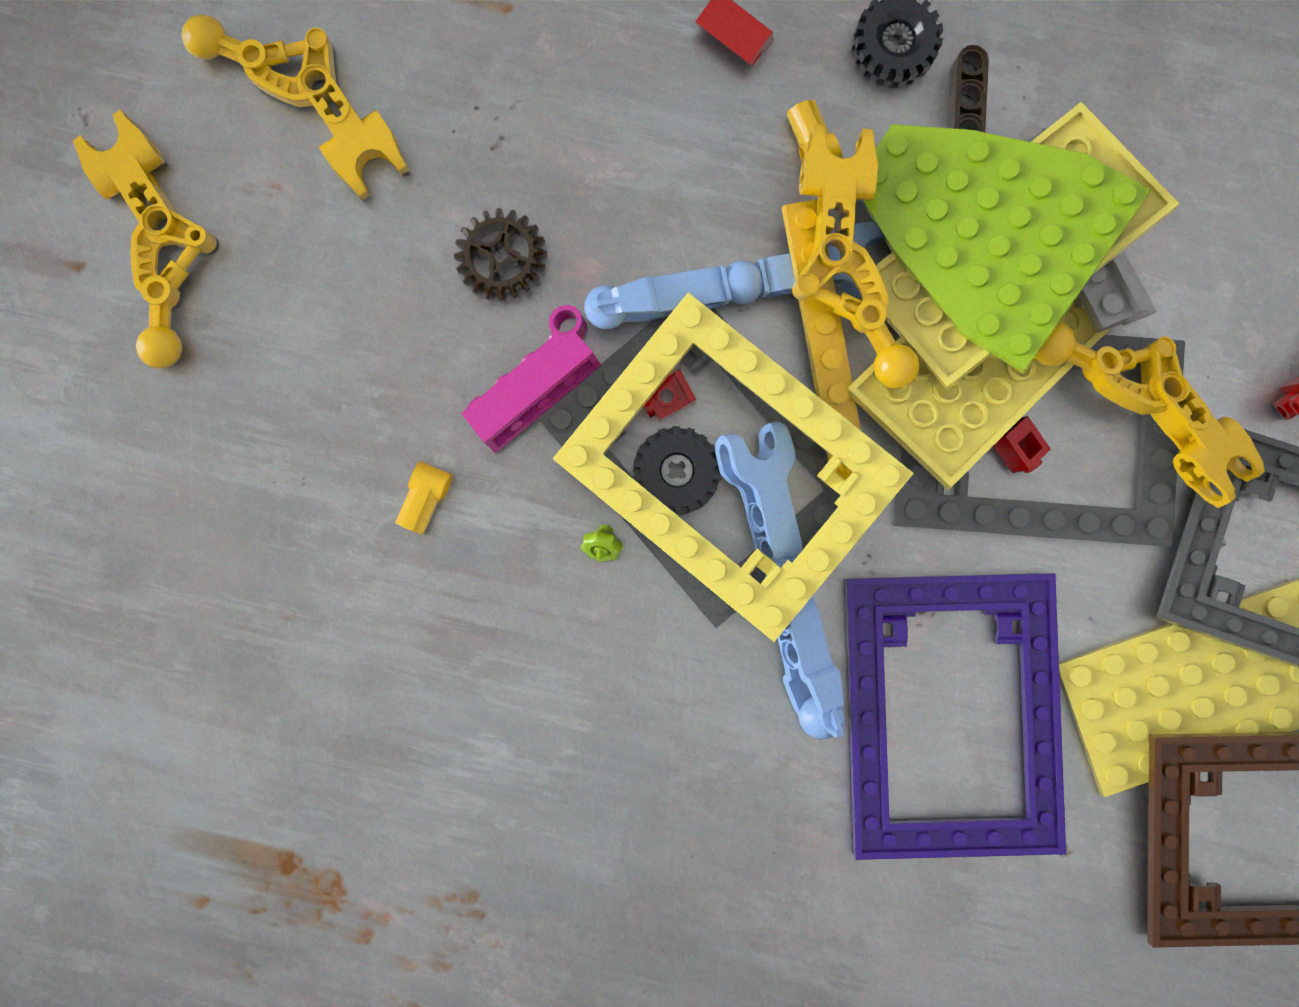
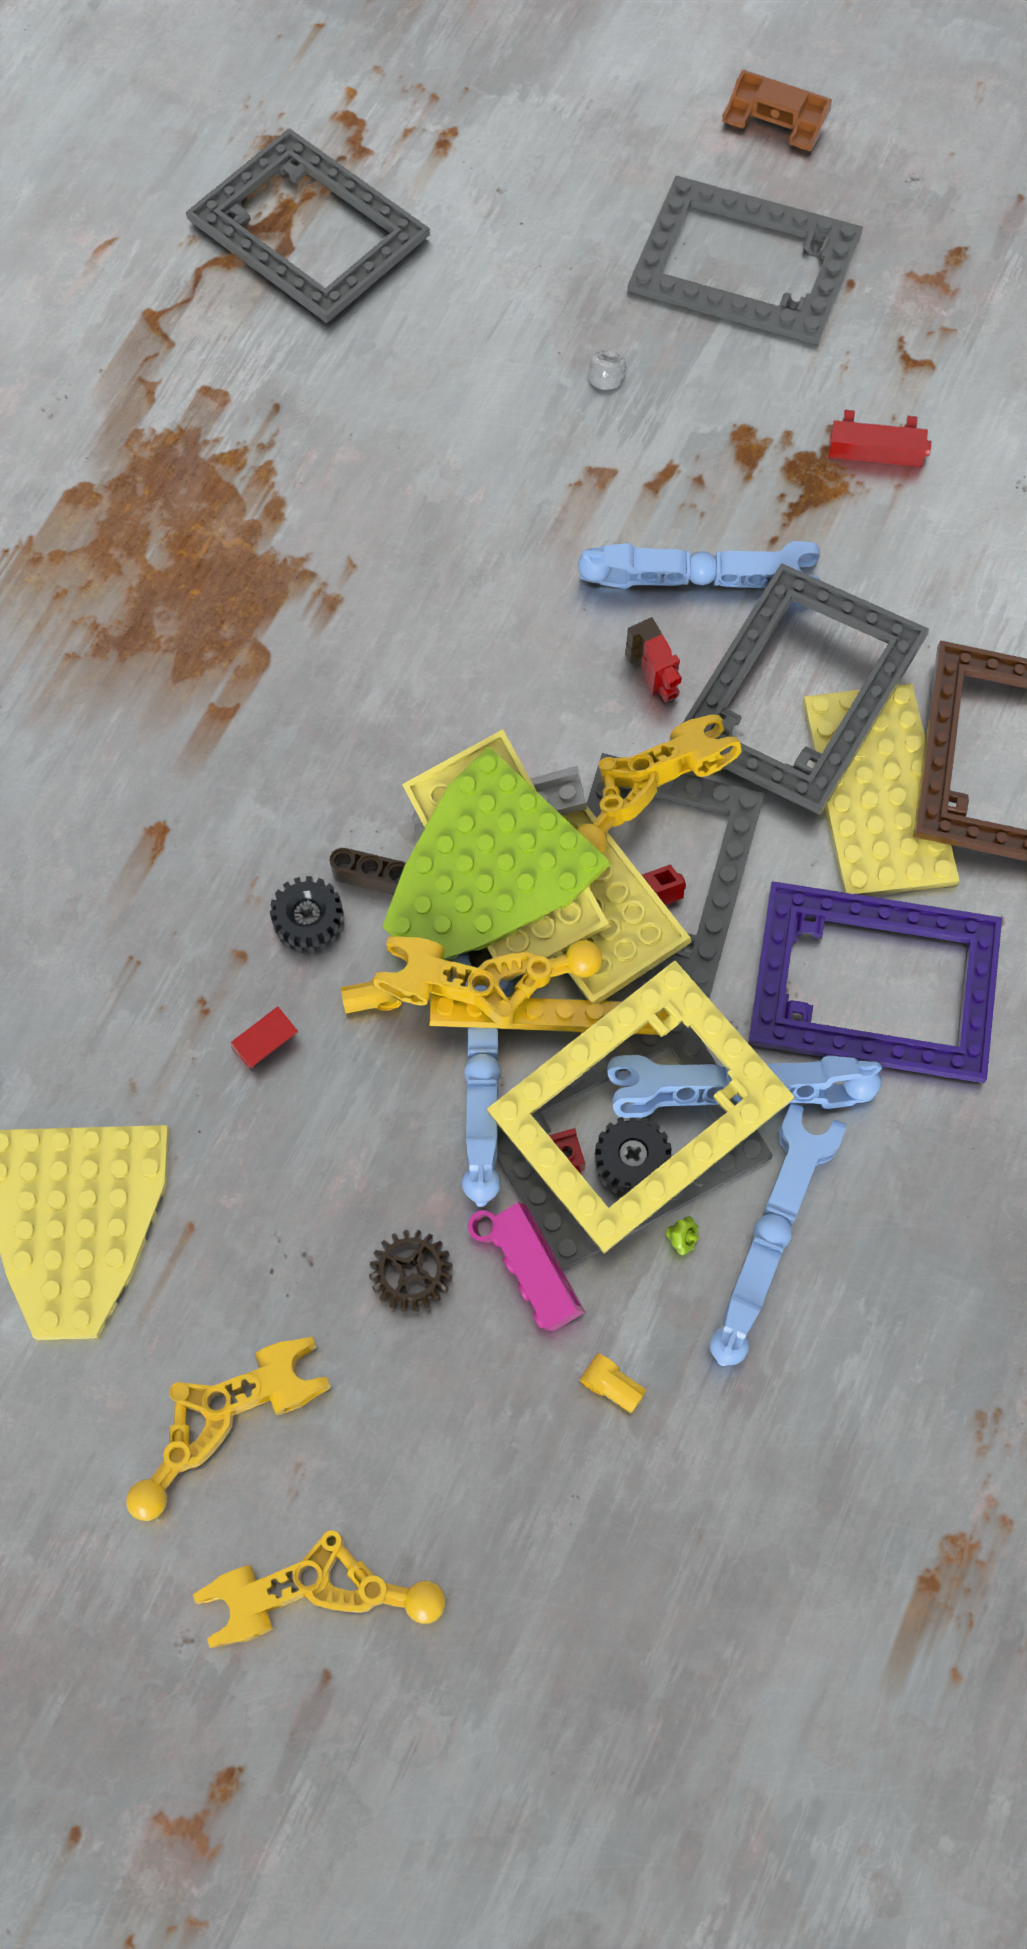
camera: 80 degrees left, 20 degrees down
none -> light blue piece [709,1103,846,1366]

